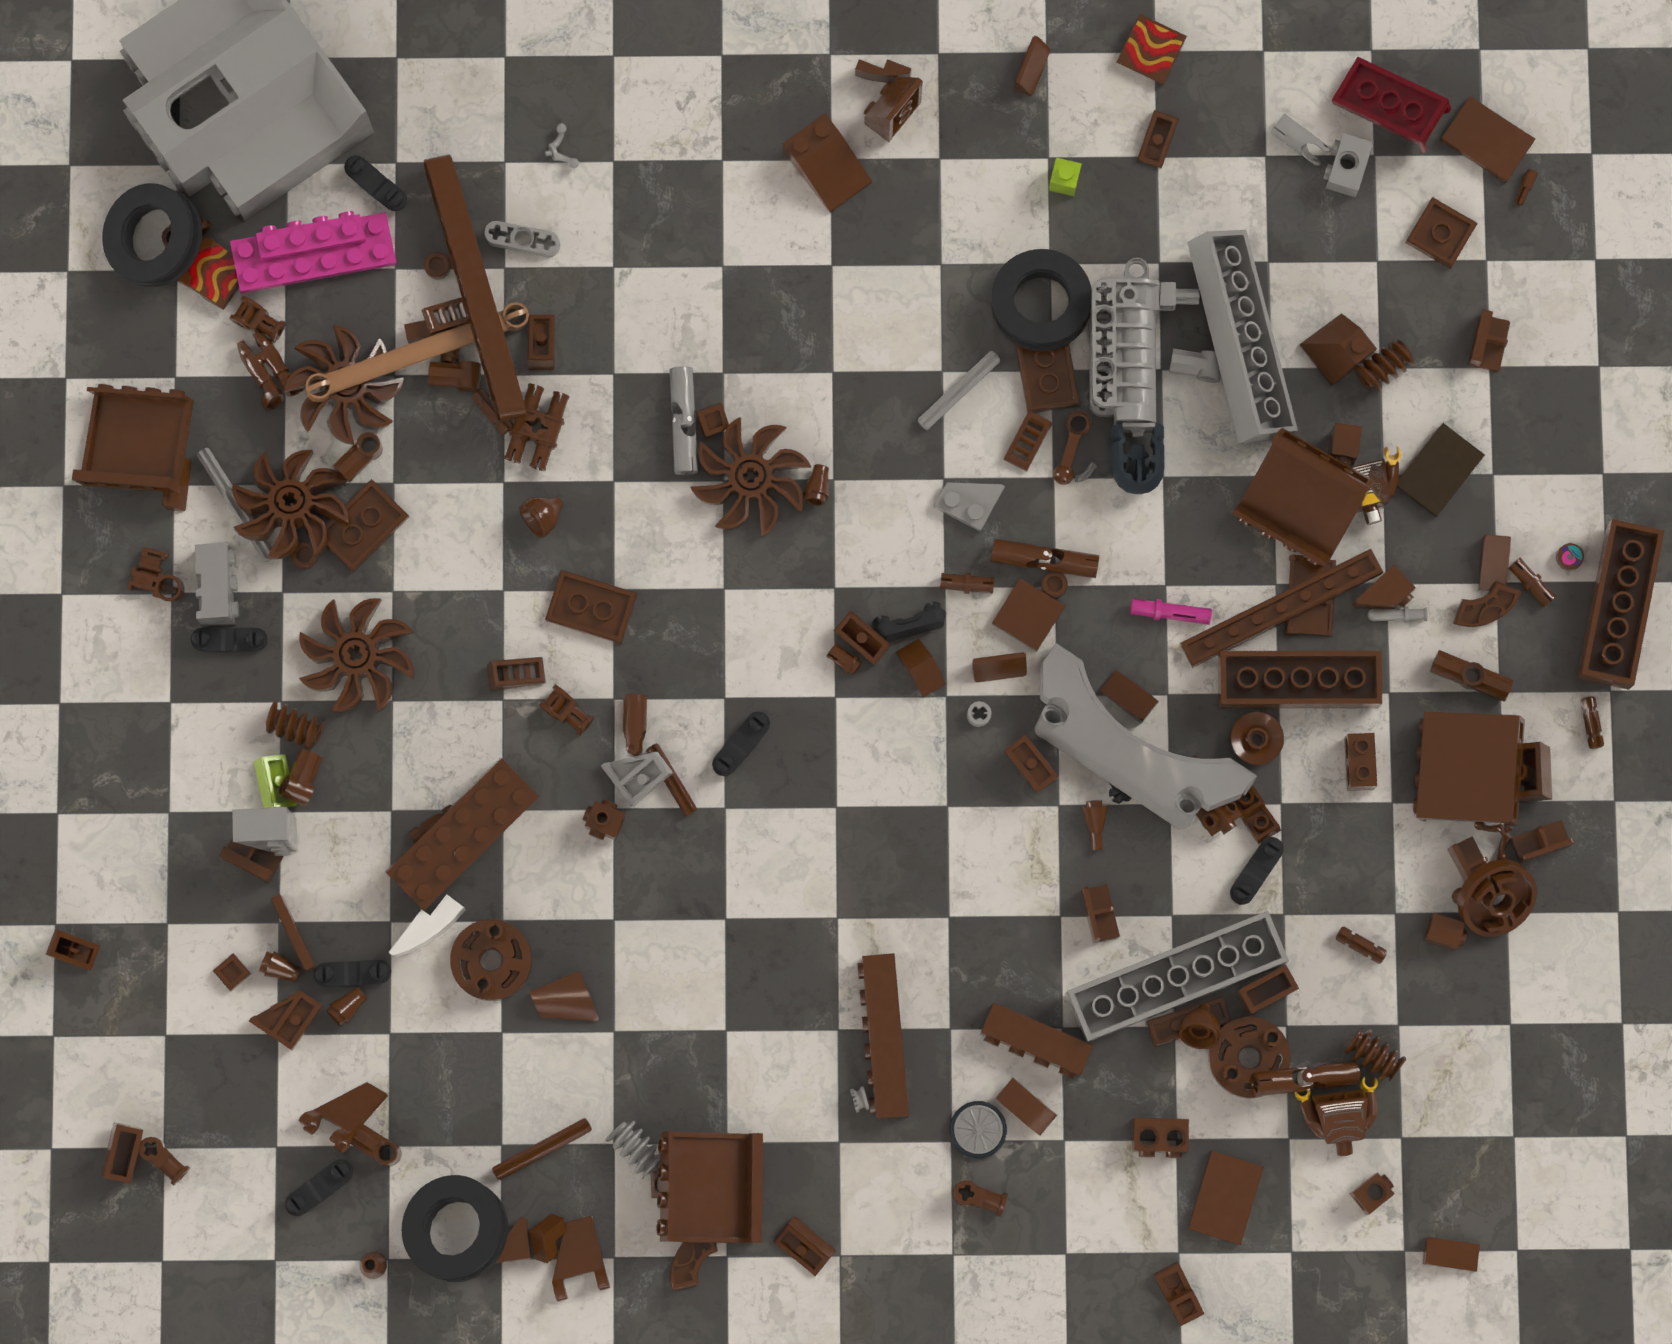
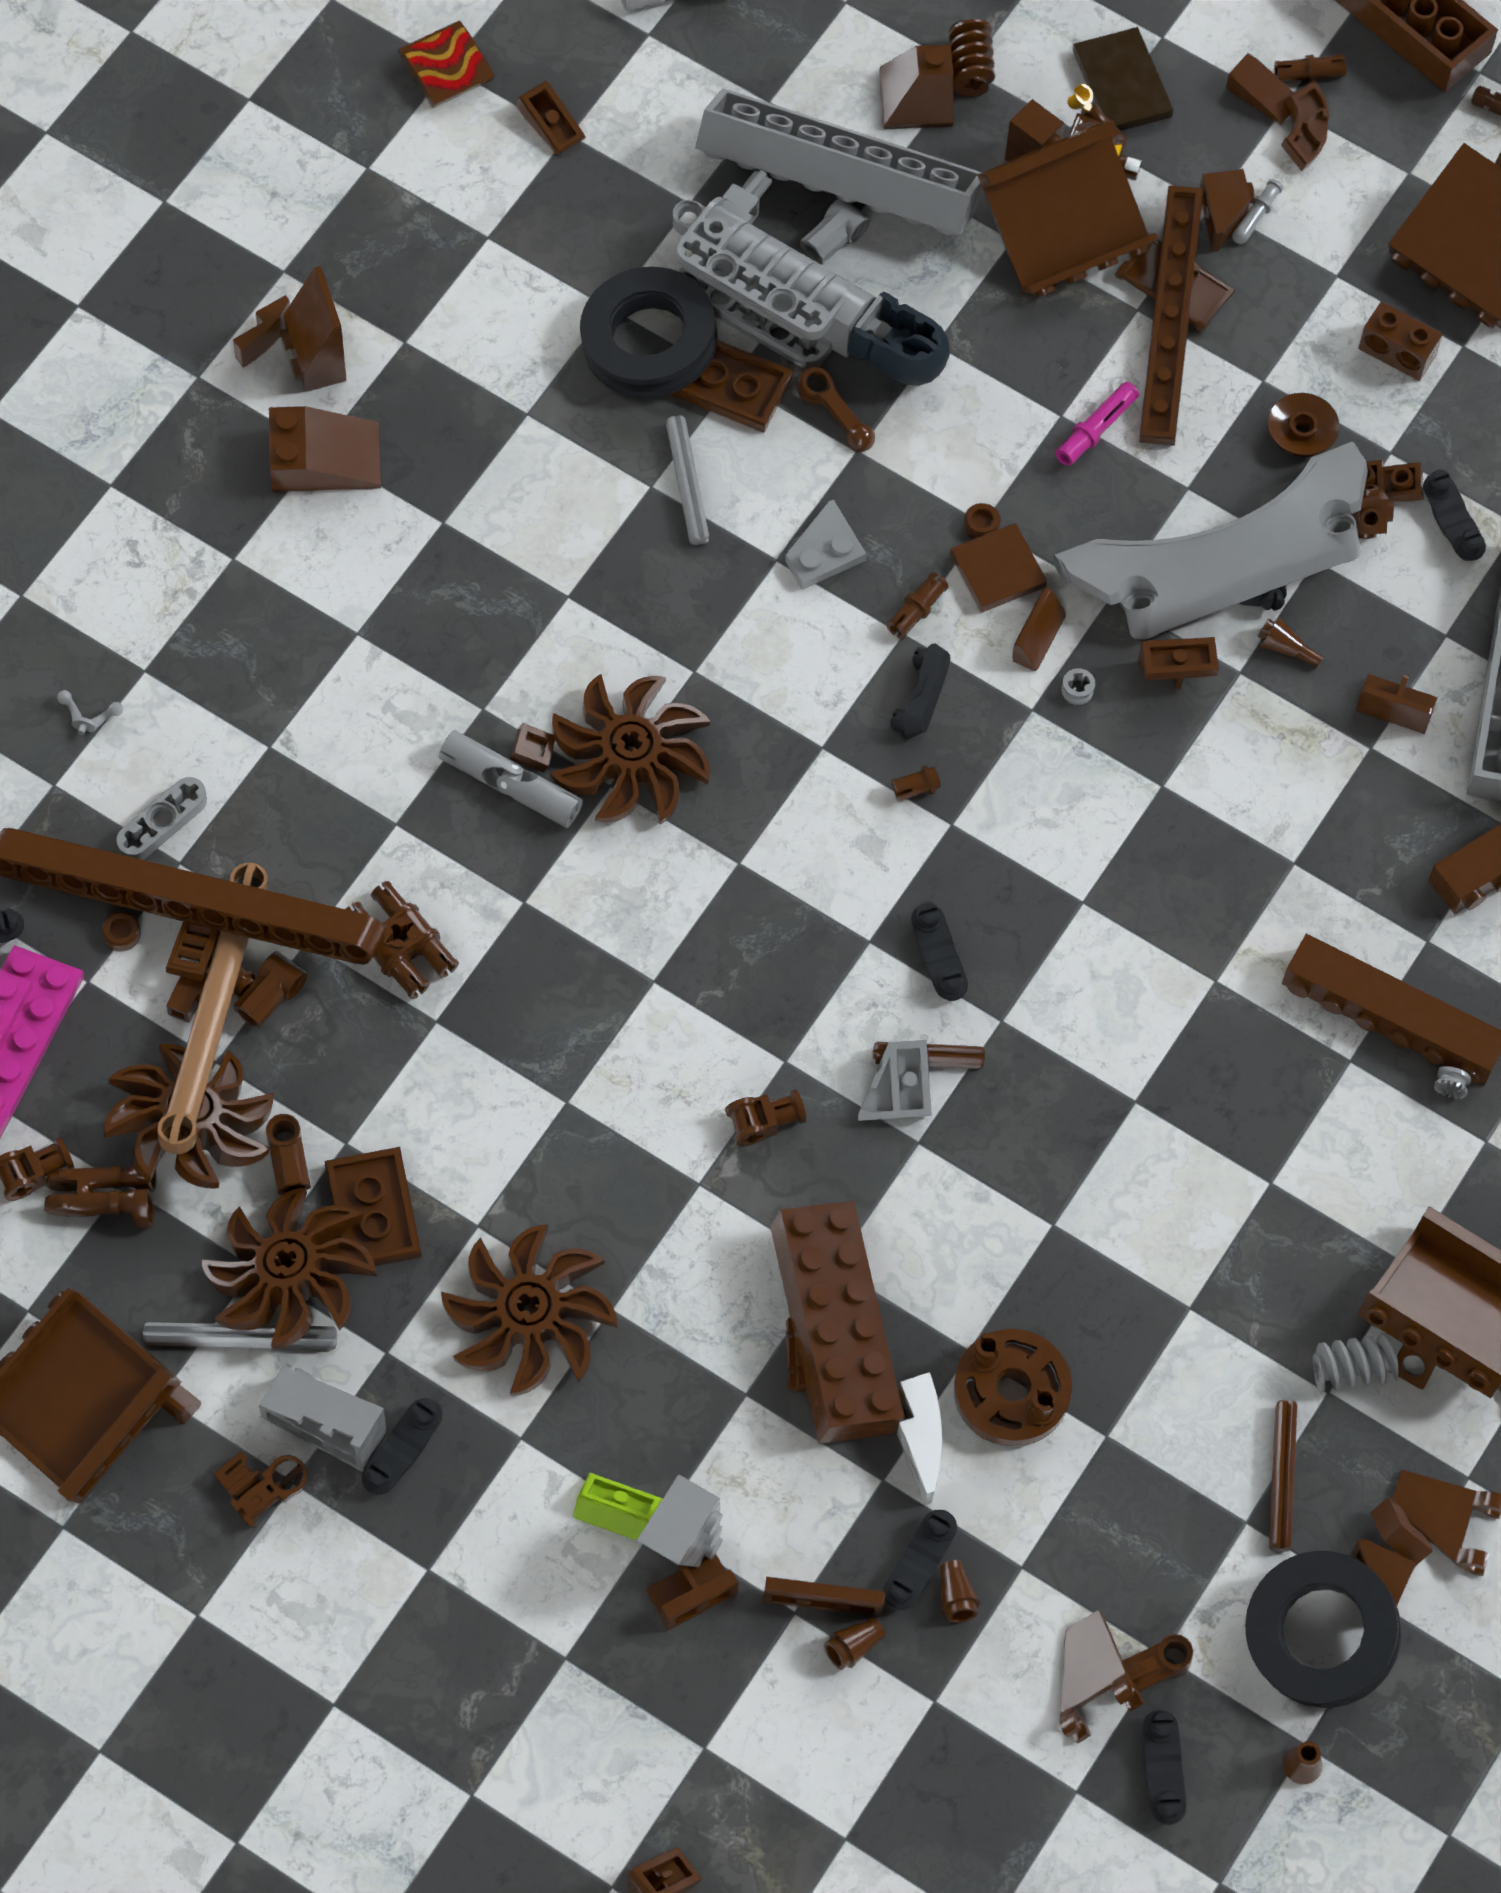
camera: 60 degrees left, 15 degrees down
reddish brown tile [213,953,251,992] -> none
reddish brown wing [249,990,323,1051] -> none
reddish brown piece [266,700,325,750] -> none
reddish brown piece [279,749,322,807] -> none
reddish brown tile [291,542,318,569] -> none
reddish brown axle [472,388,513,435] -> none
reddish brown slope [487,657,546,691] -> none
reddish brown helmet [519,497,563,538] -> none
reddish brown slope [527,314,555,370] -> none
reddish brown slope [529,971,600,1022] -> none
reddish brown tile [545,570,637,644] -> none
reddish brown brick [583,799,626,841] -> none
reddish brown piece [623,694,647,756] -> none
reddish brown cone [803,464,829,506] -> none
reddish brown slope [834,610,891,665] -> none
reddish brown slope [896,638,946,698] -> none
reddish brown piece [991,538,1099,578] -> none
reddish brown slope [1003,411,1052,472] -> none
reddish brown slope [1014,35,1050,96] -> none
lime brick [1049,158,1082,197] -> none
light grey leg [1074,462,1096,482] -> none
reddish brown slope [1100,670,1159,724] -> none
reddish brown brick [1218,651,1382,709] -> none
reddish brown piece [1430,650,1514,702] -> none
tile [1556,543,1584,571] -> none

